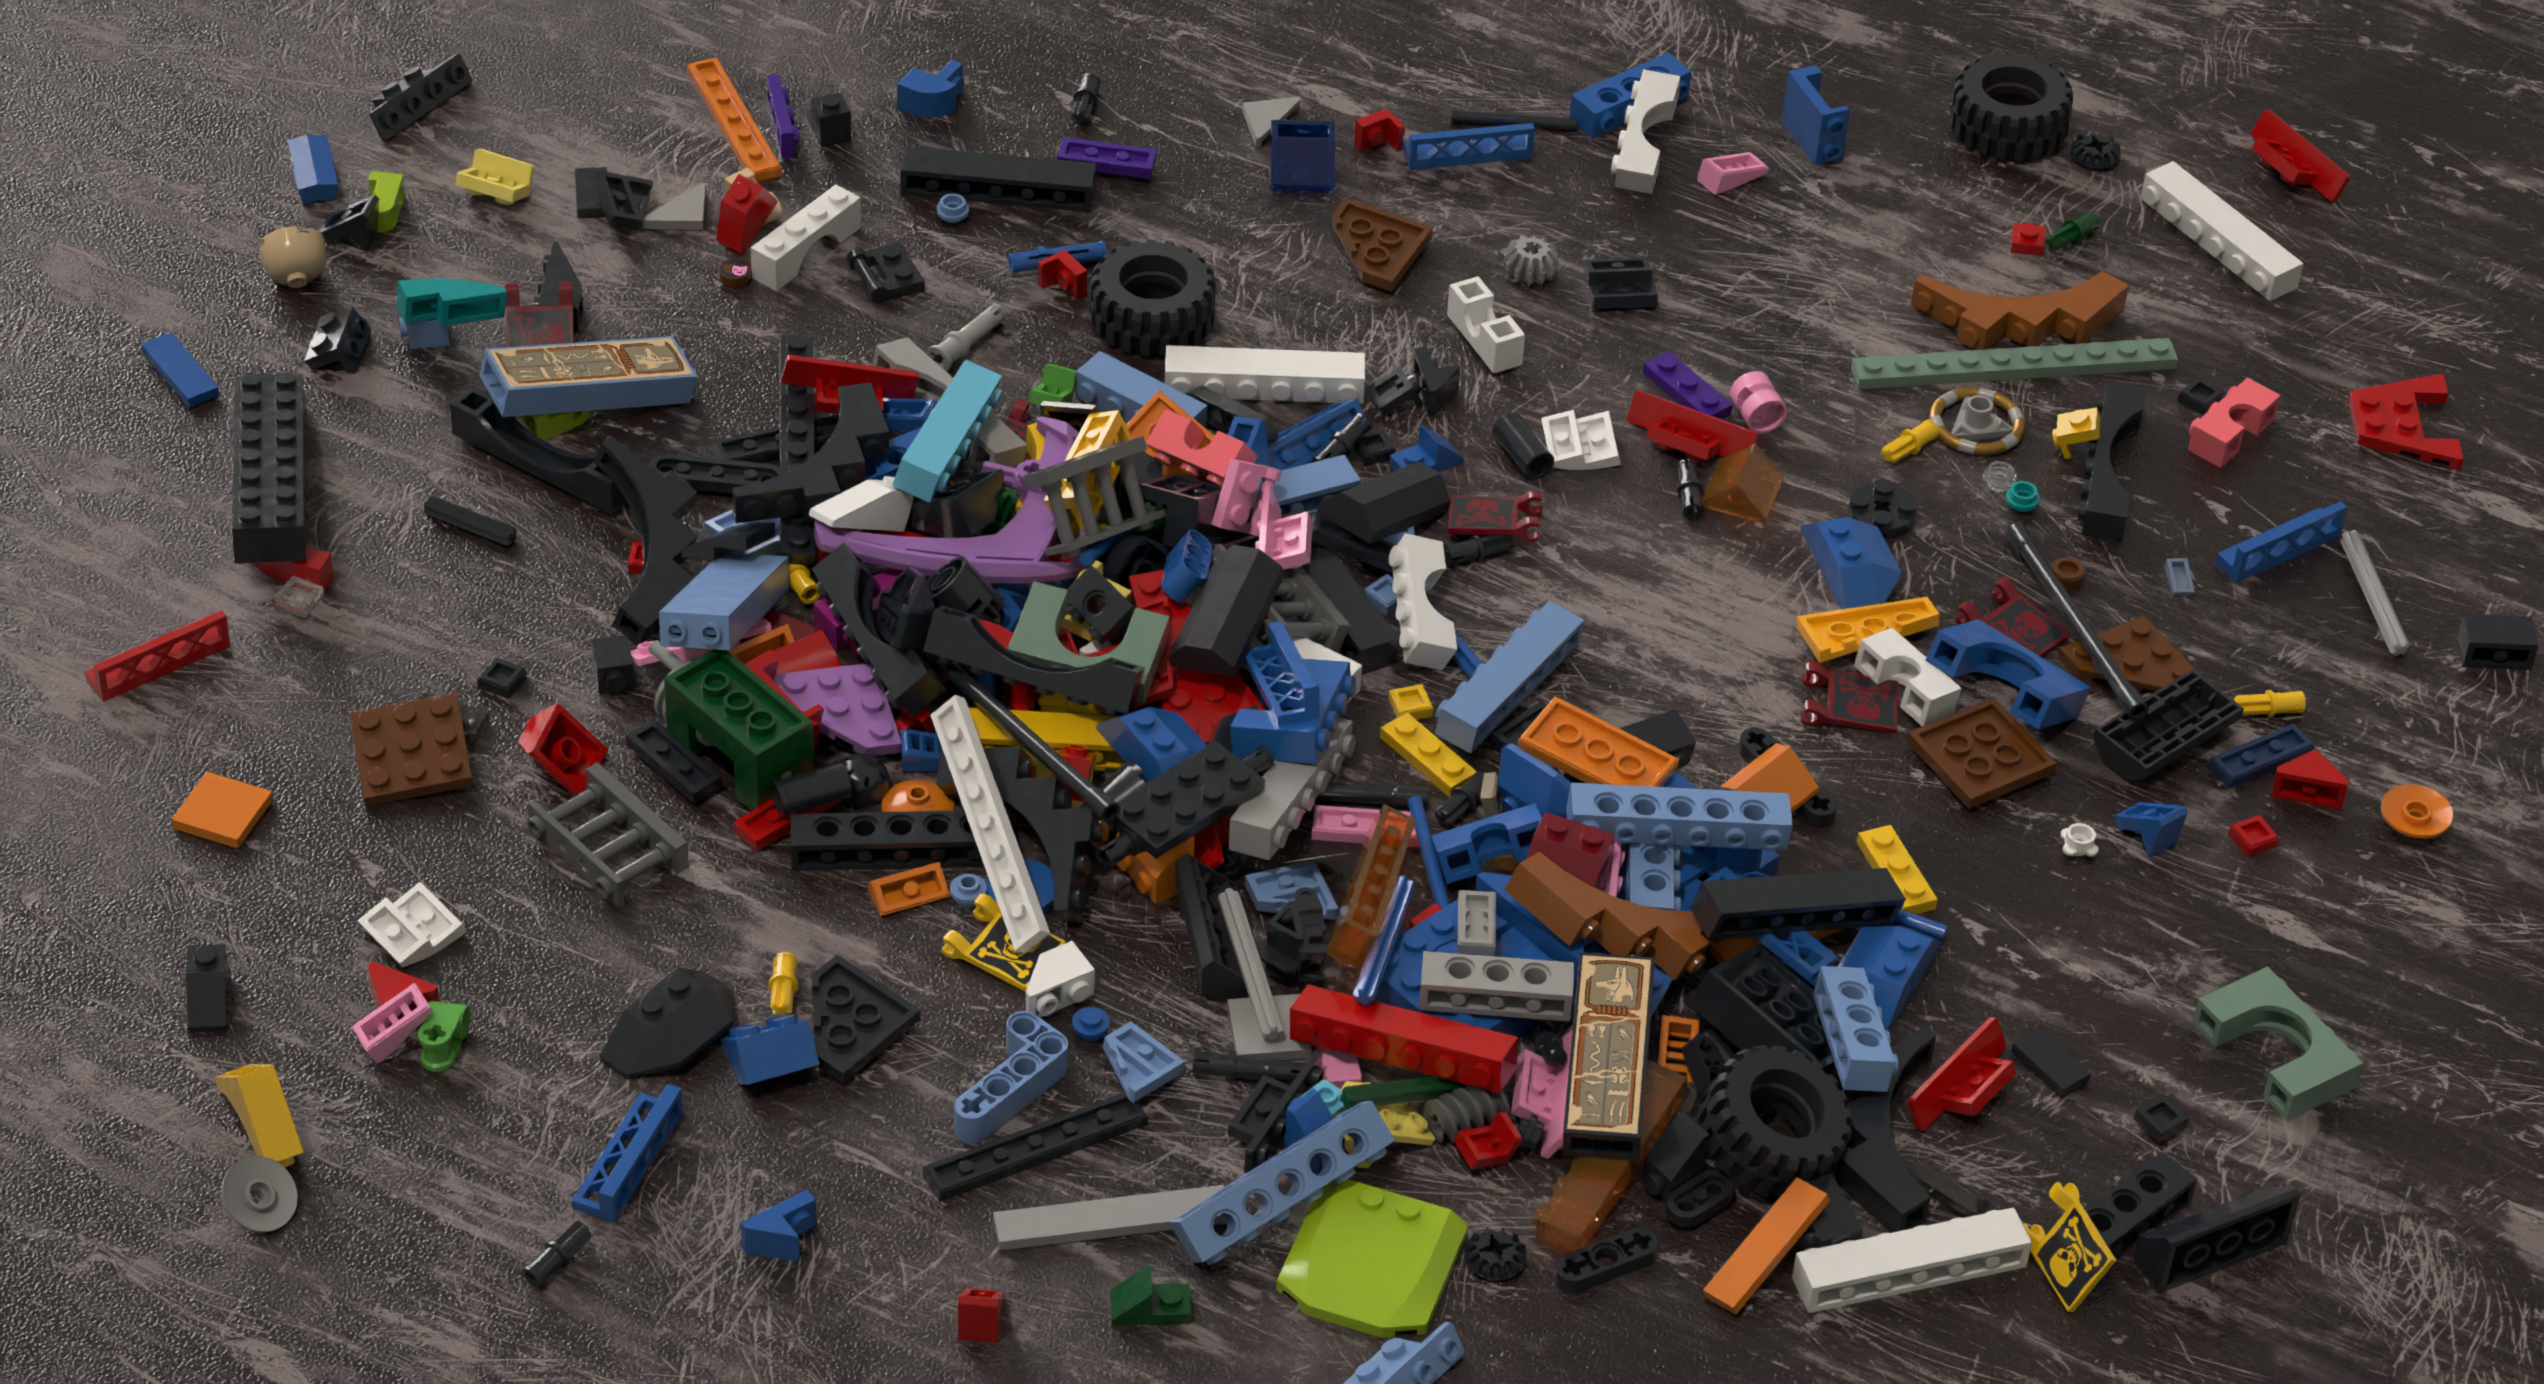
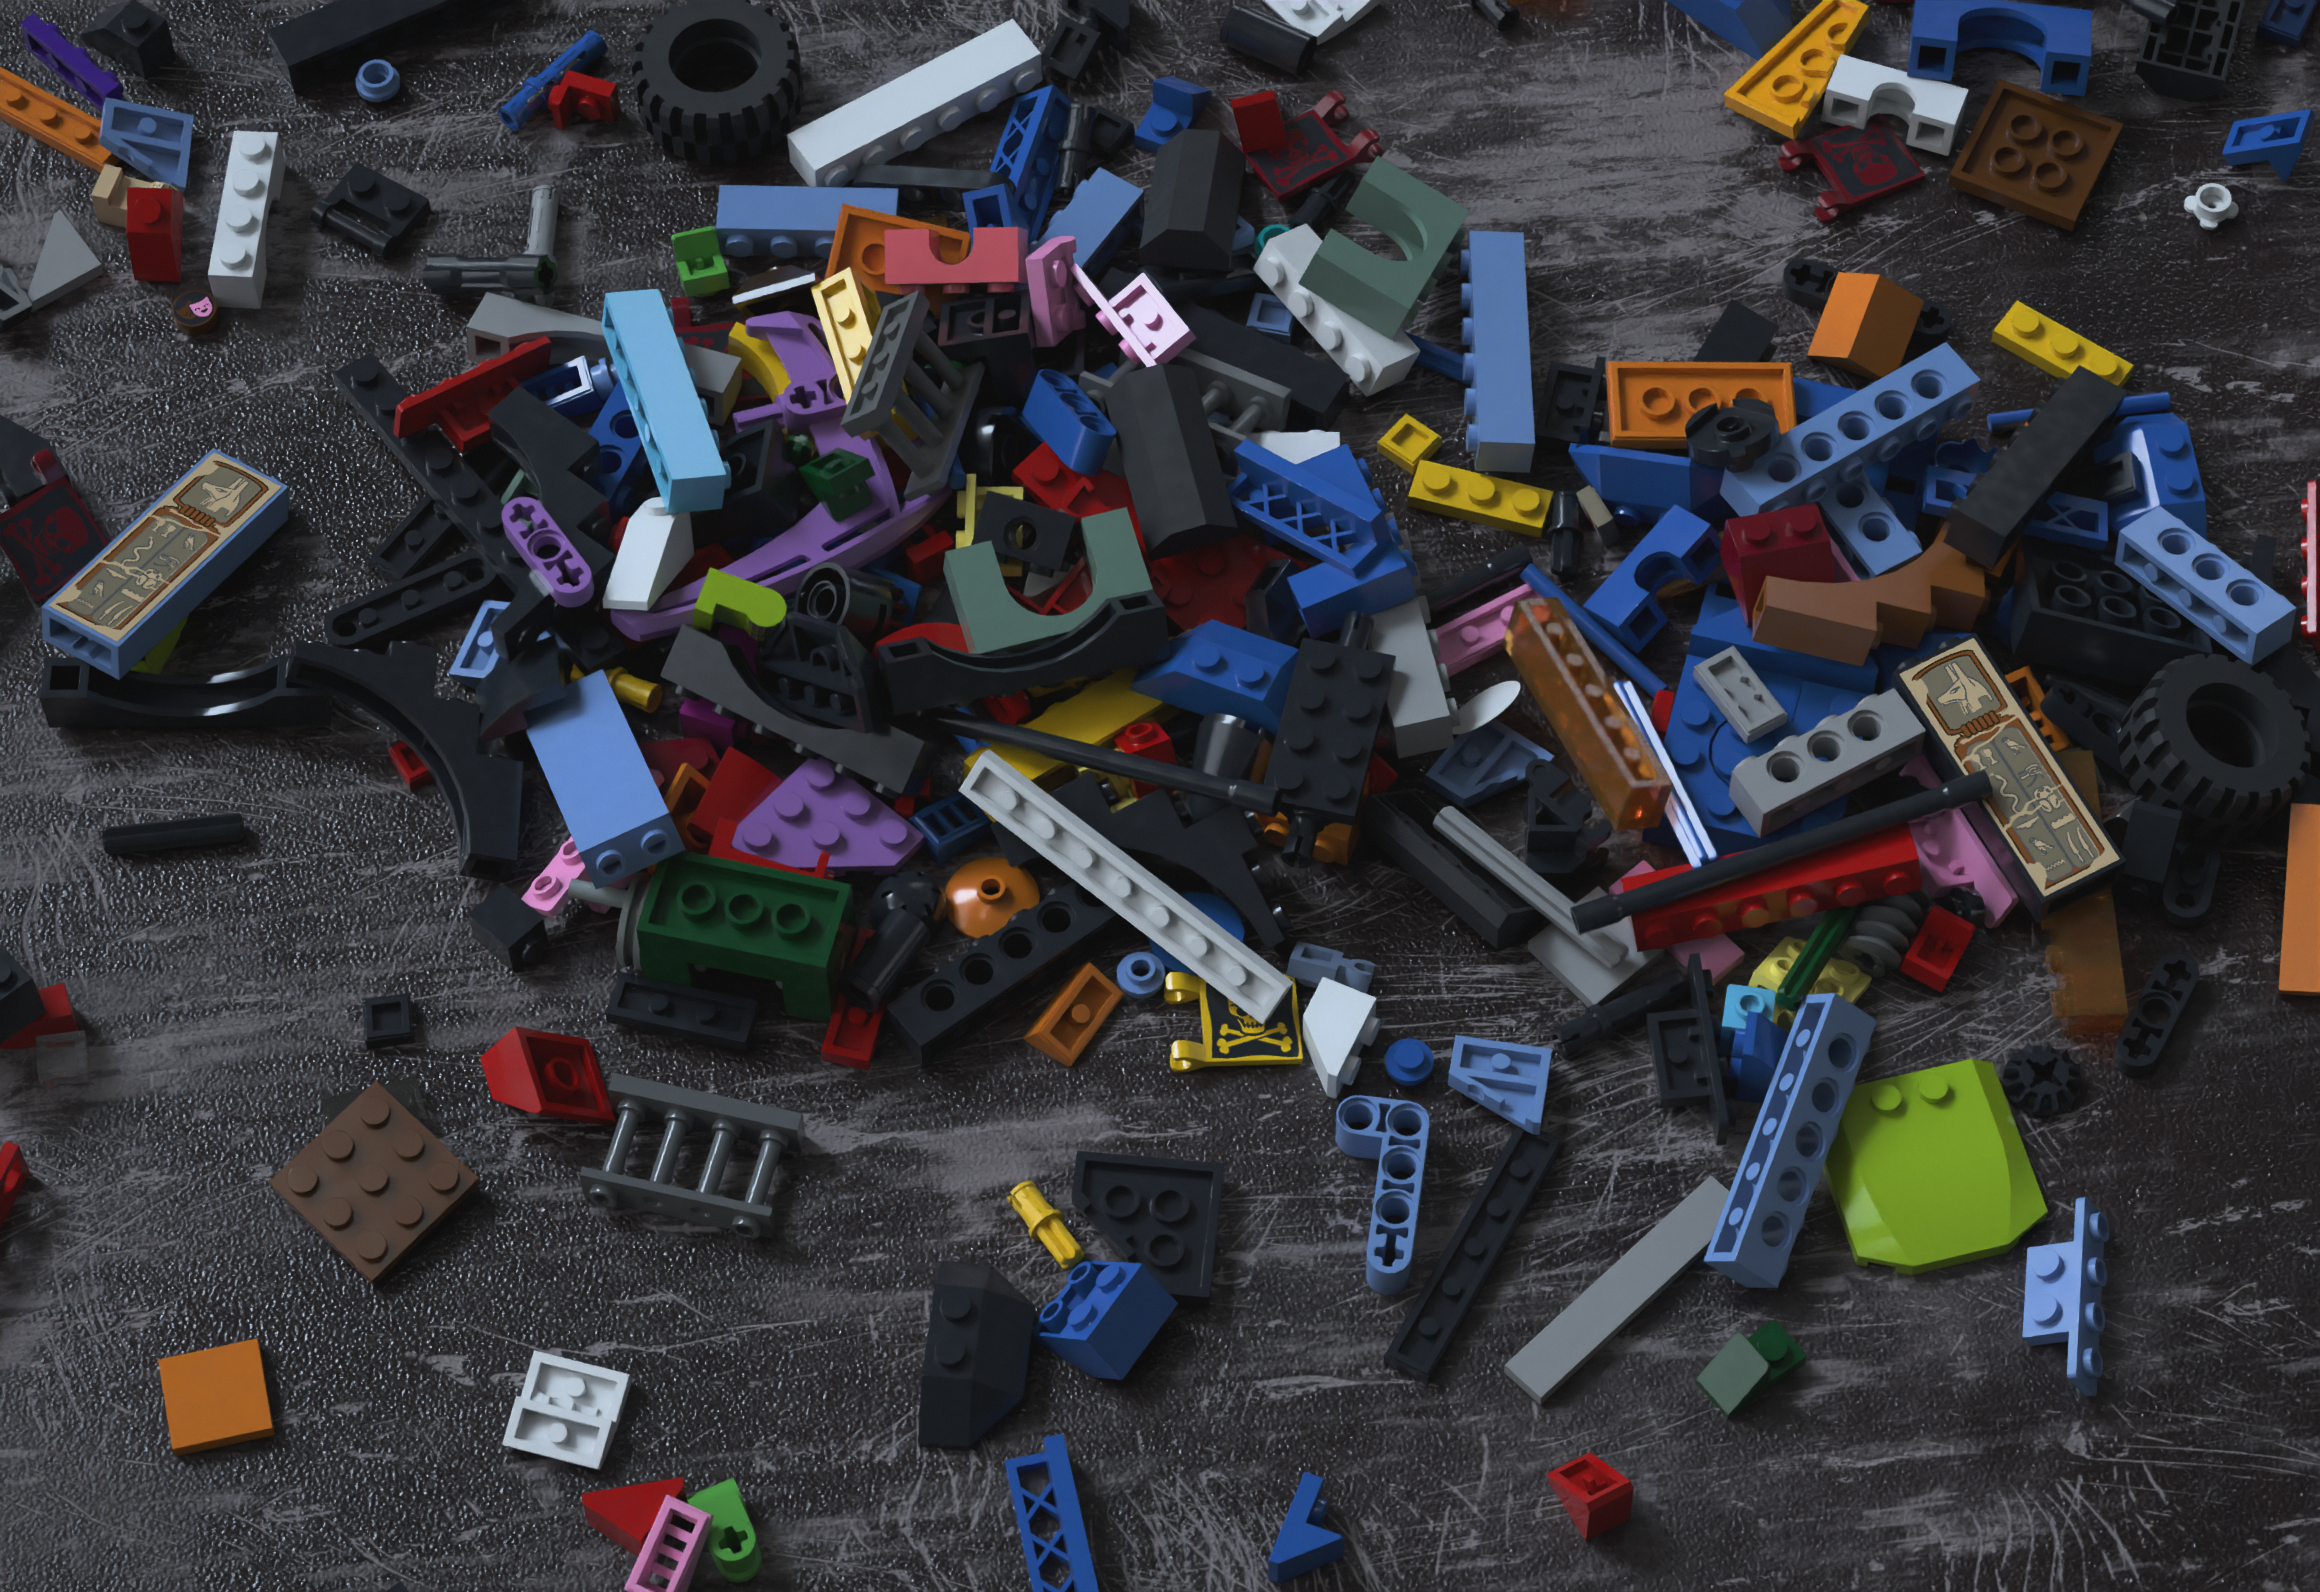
camera: 30 degrees left, 15 degrees up
none -> medium blue wing [98,97,194,193]
none -> black axle [422,254,557,295]
none -> medium lavender beam [501,497,594,607]
none -> lime leg [693,567,787,642]
none -> dark green slope [798,447,876,522]
none -> red slope [1230,90,1287,154]
none -> sand blue plate [1286,941,1375,993]
none -> sand green arch [1298,155,1470,340]
none -> black piece [1570,769,1993,935]
none -> black plate [1685,398,1781,473]
none -> black tile [2057,450,2143,509]

